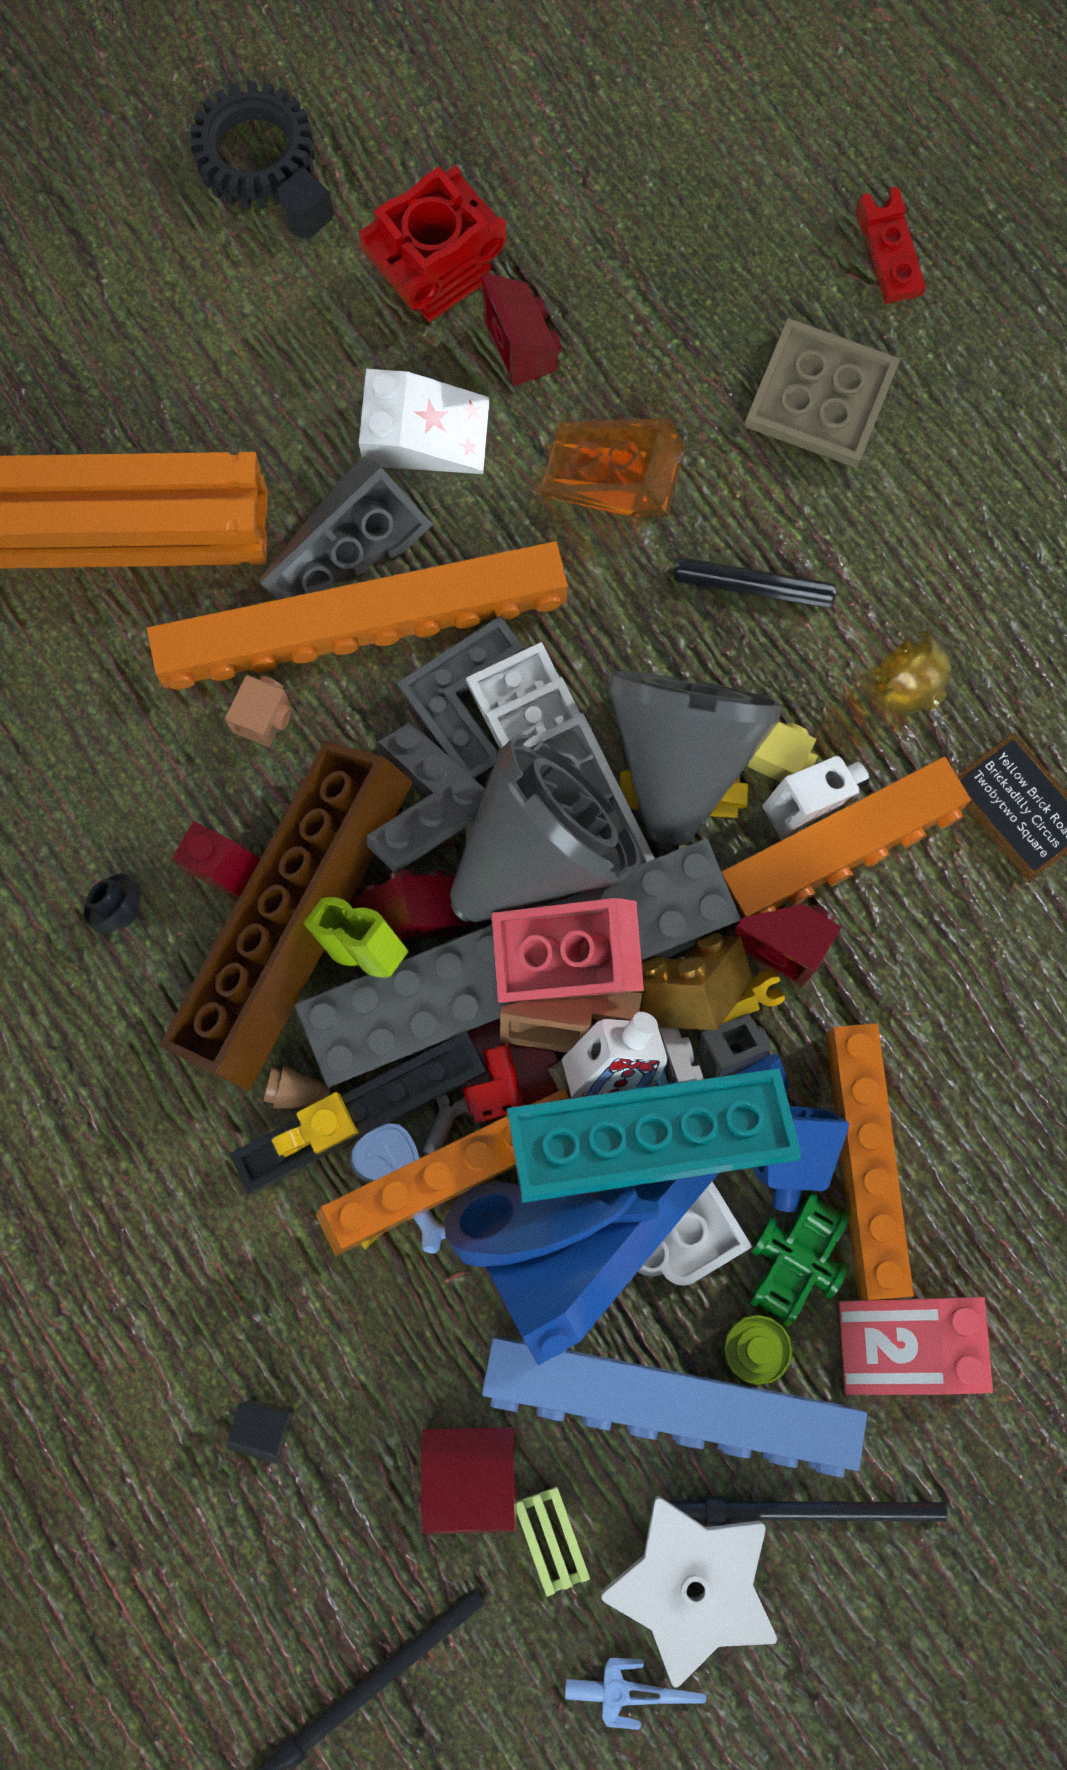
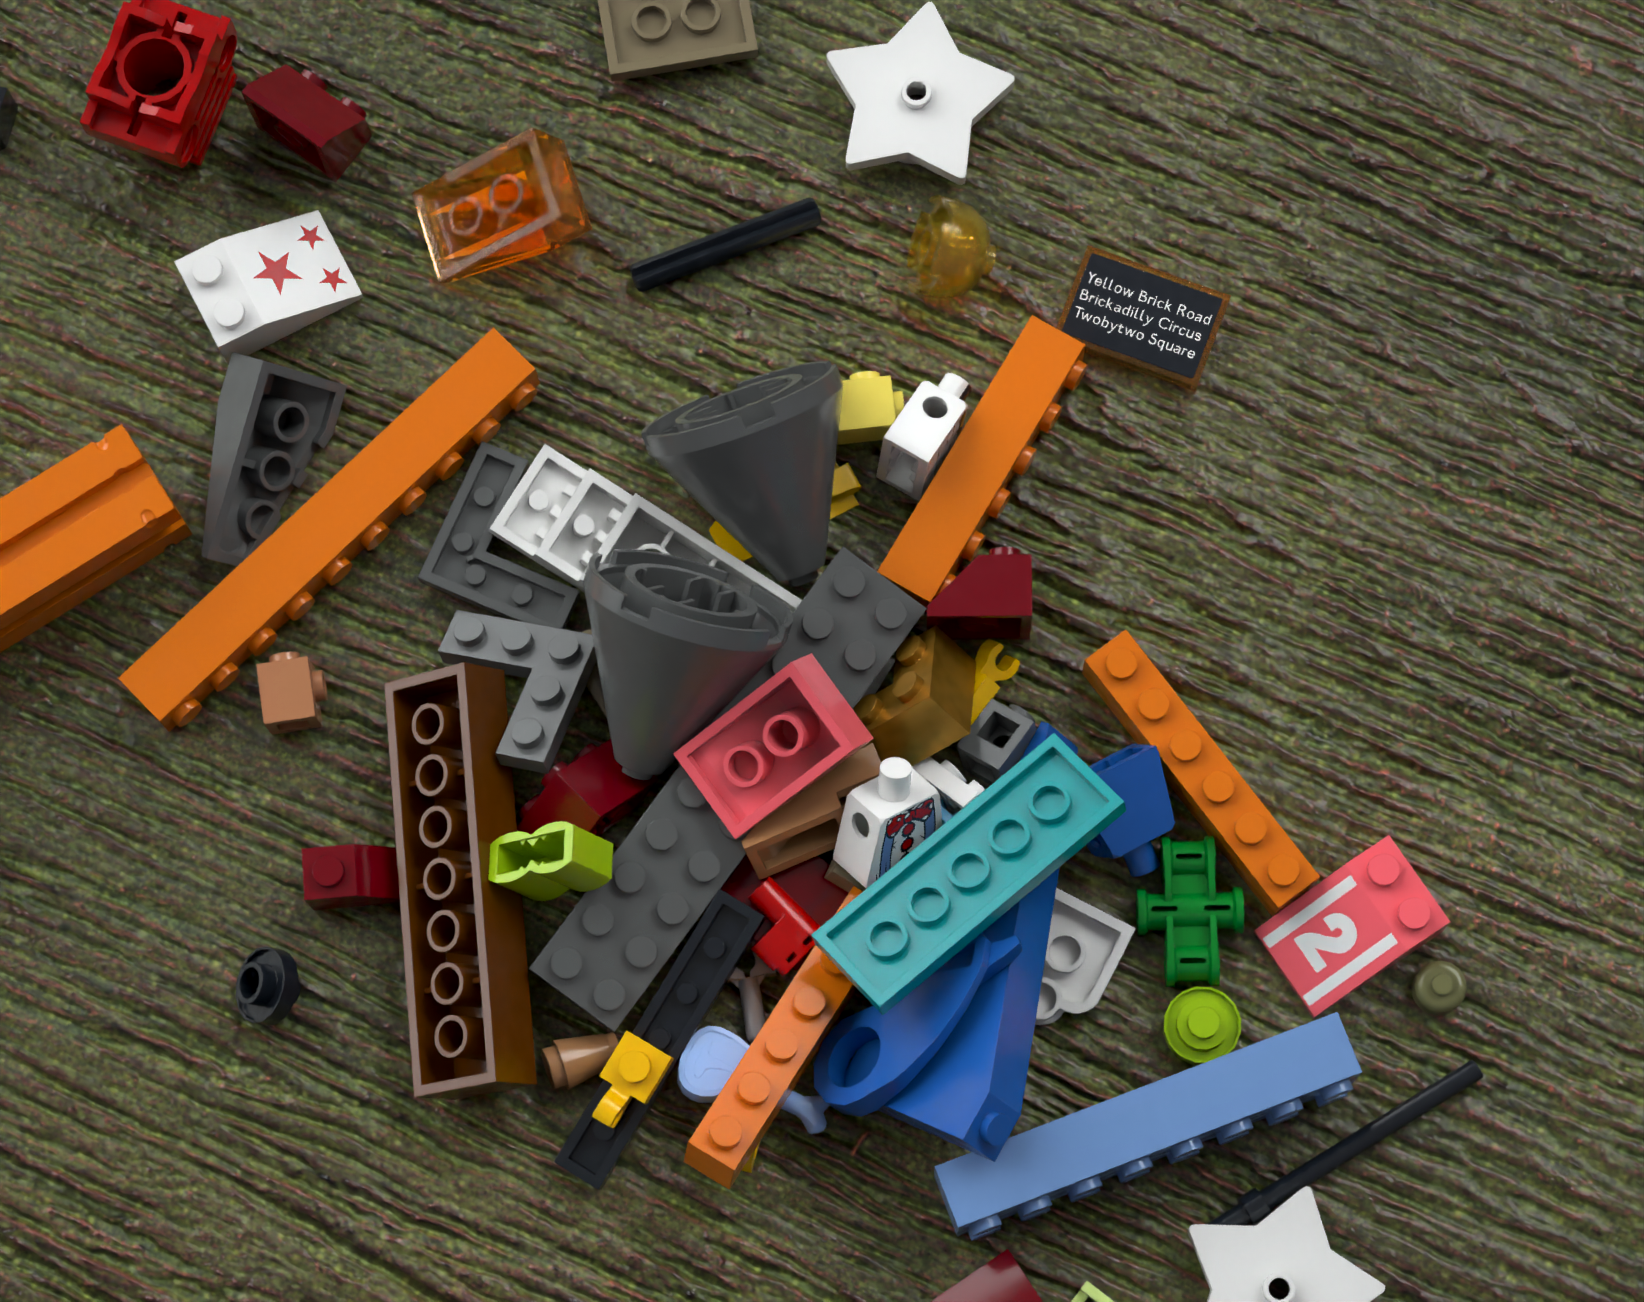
camera: 25 degrees left, 0 degrees up
none -> white plate [826,2,1015,185]
none -> olive piece [1411,960,1467,1016]

